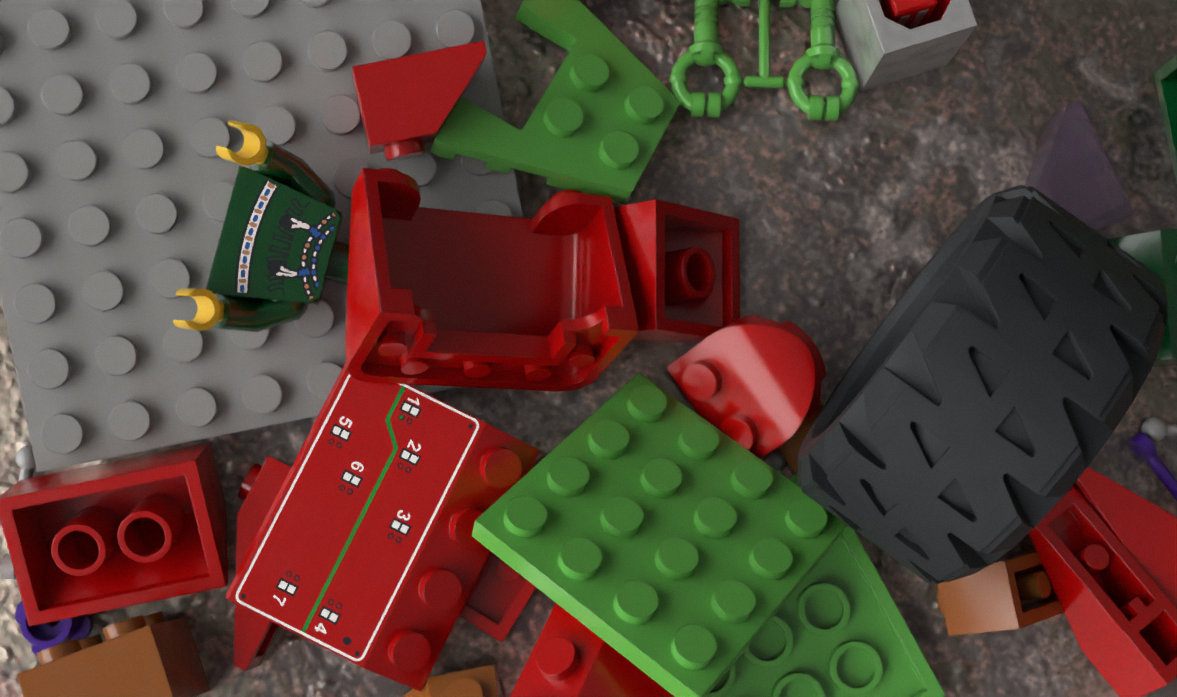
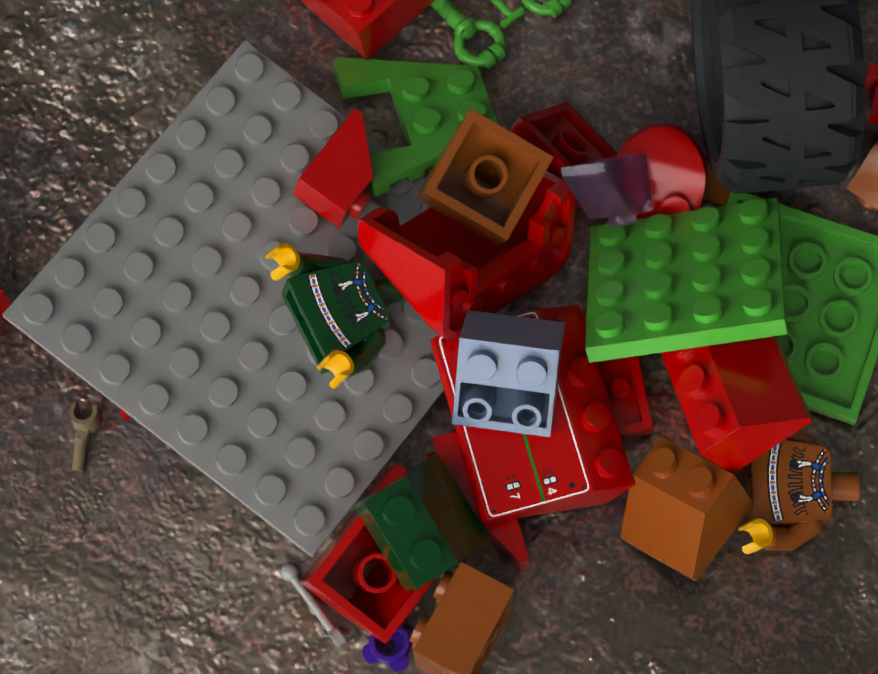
camera: 35 degrees left, 10 degrees down
none -> dark green slope [353,453,490,590]
none -> dark orange slope [415,108,554,246]
none -> sand blue slope [452,310,565,437]
none -> clear purple slope [561,153,653,226]

